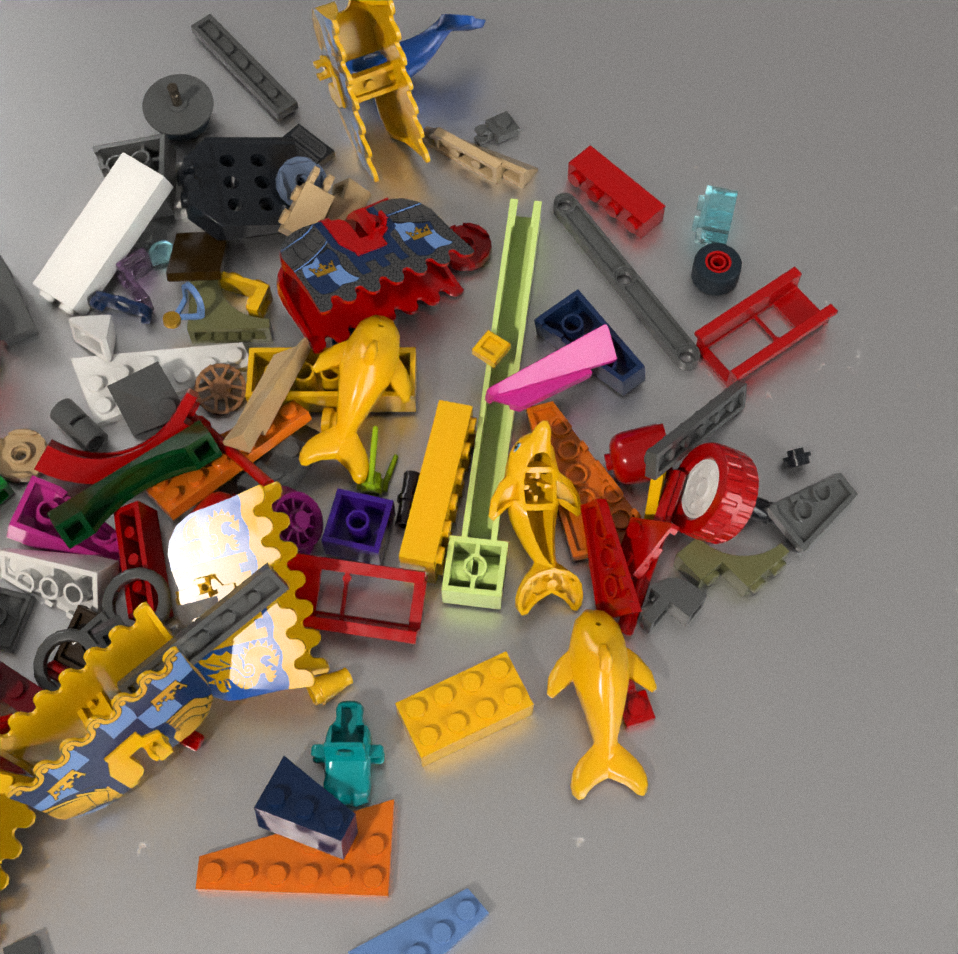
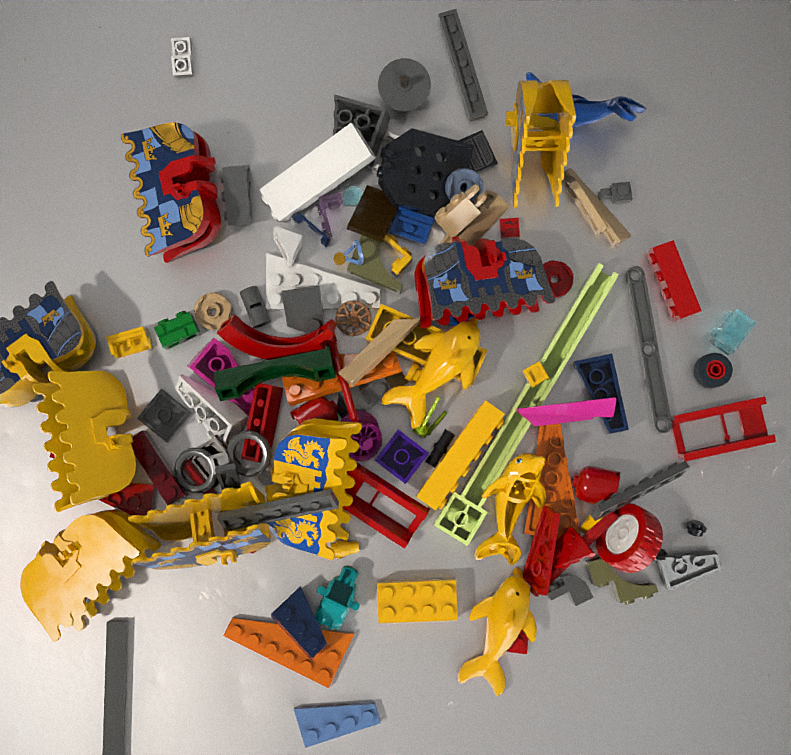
camera: 25 degrees right, 20 degrees up
none -> blue plate [390,207,434,245]

